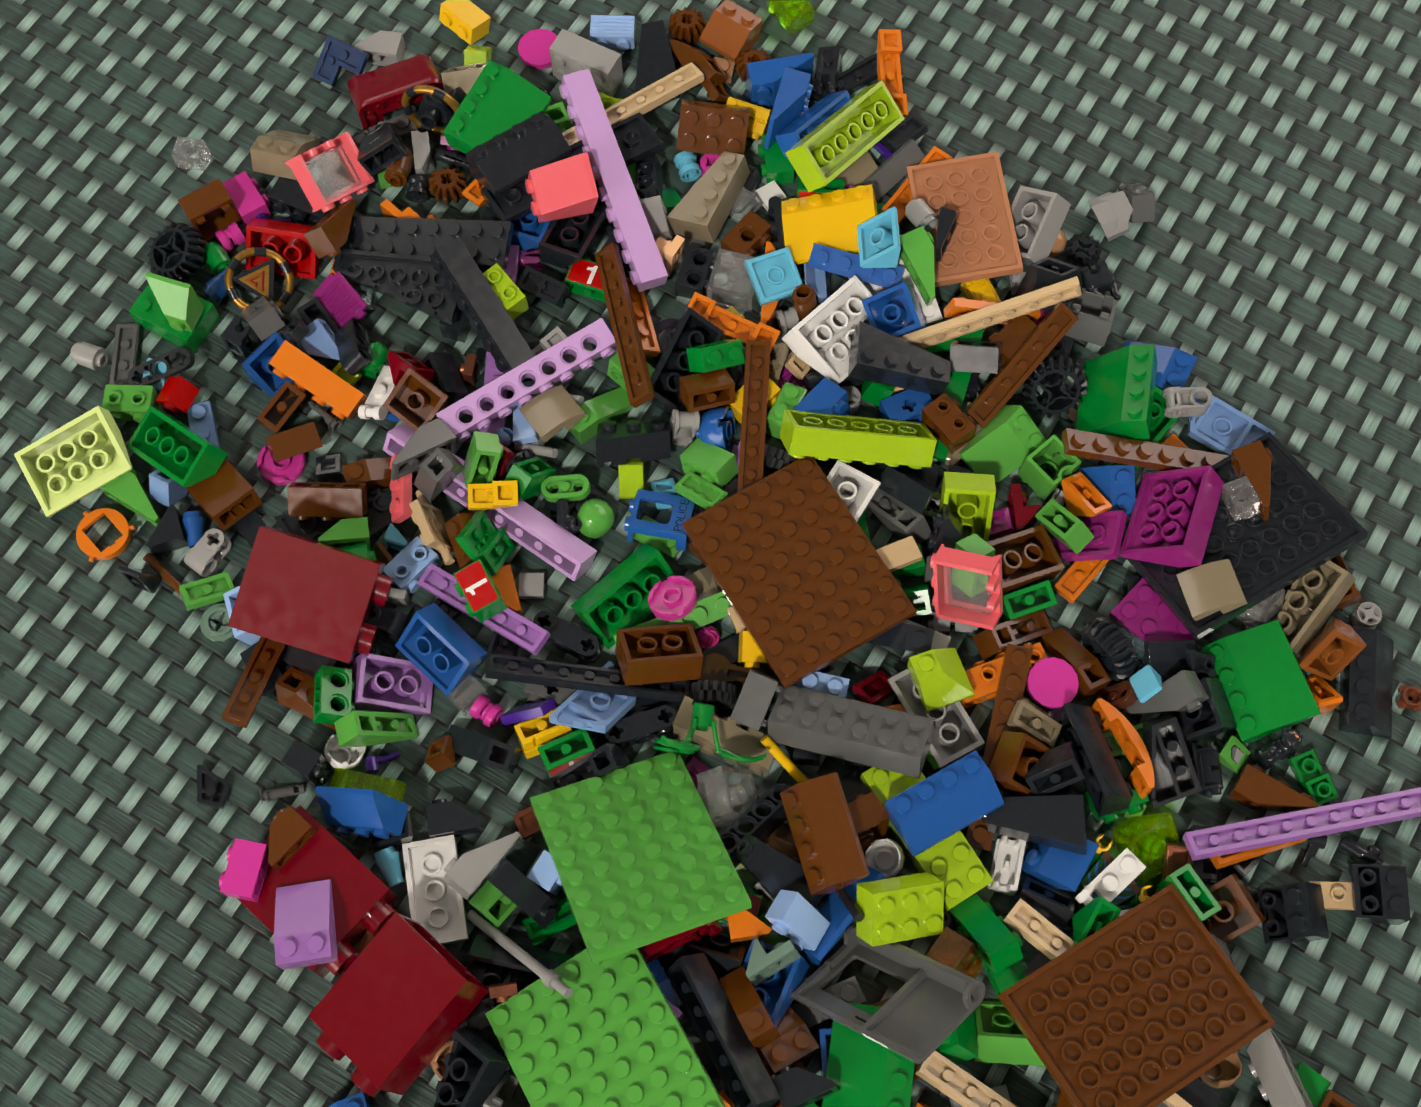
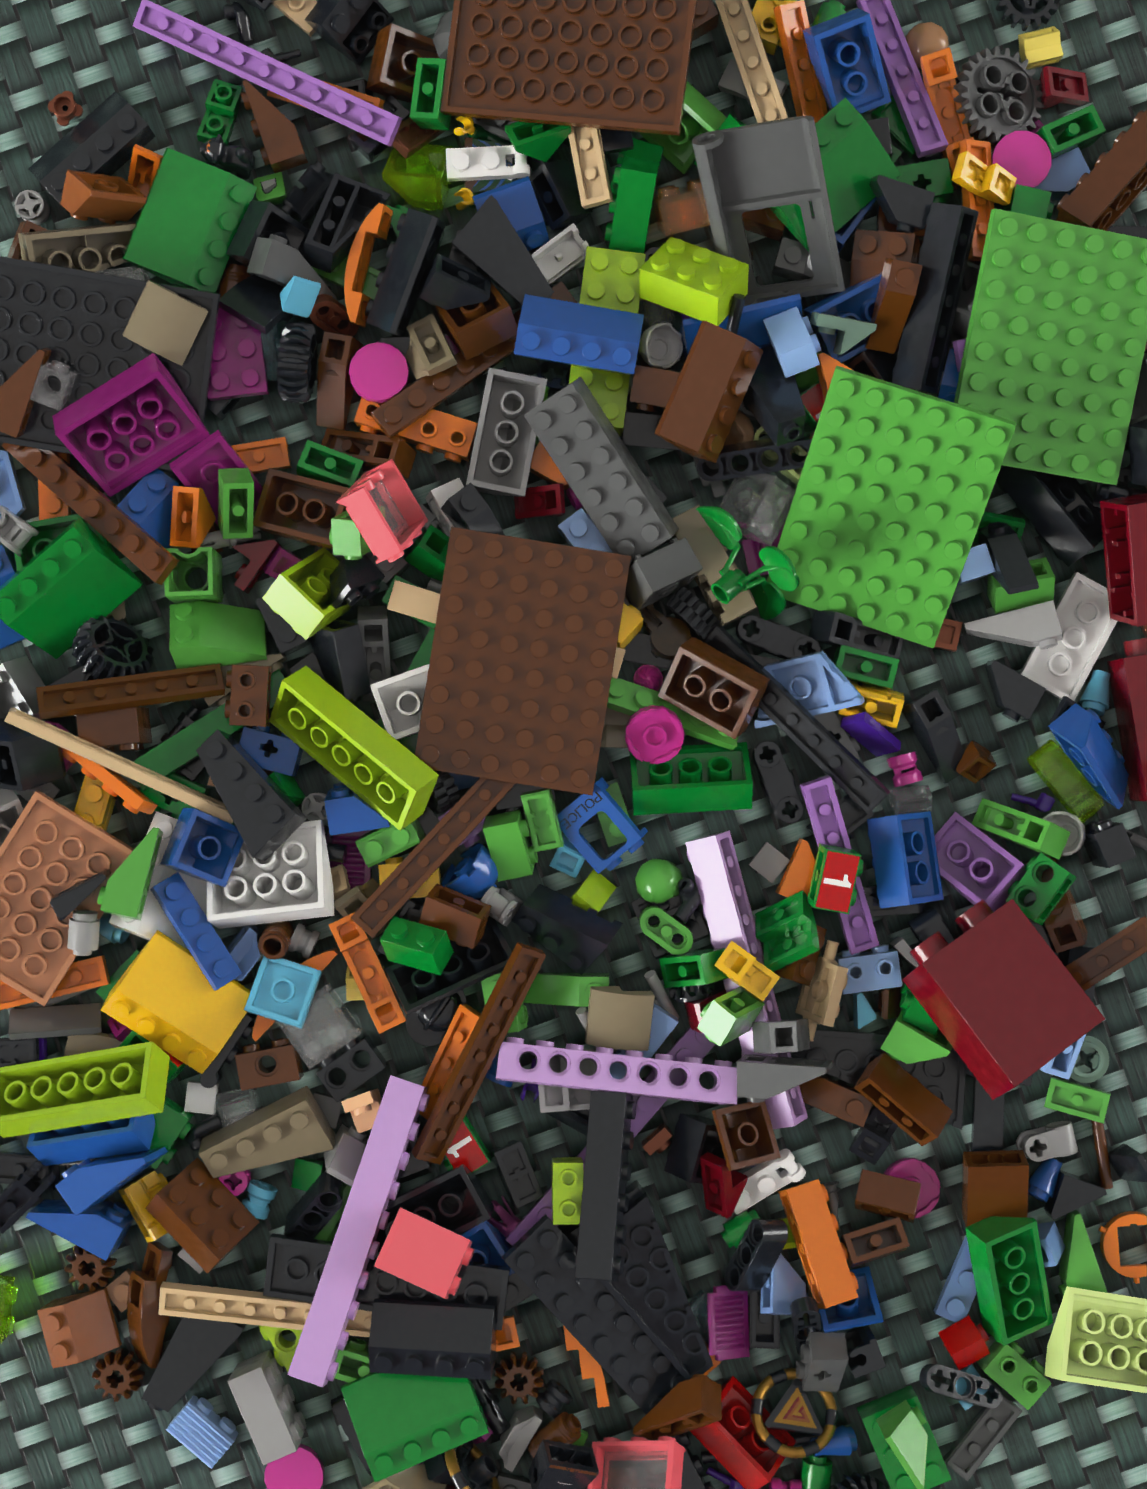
camera: 140 degrees left, 20 degrees up
light grey brick [70,342,108,371] -> none
coral hinge [389,454,412,524] -> none
light grey bar [466,910,573,998] -> none
copper plate [489,981,518,1003] -> none
medium blue hinge [494,427,513,447] -> none
yellow bar [760,735,808,783] -> none
medium azure slope [857,207,901,268] -> none
lime slope [907,648,975,713] -> none
hinge [950,340,1003,374] -> none
black piece [1186,648,1216,680] -> none

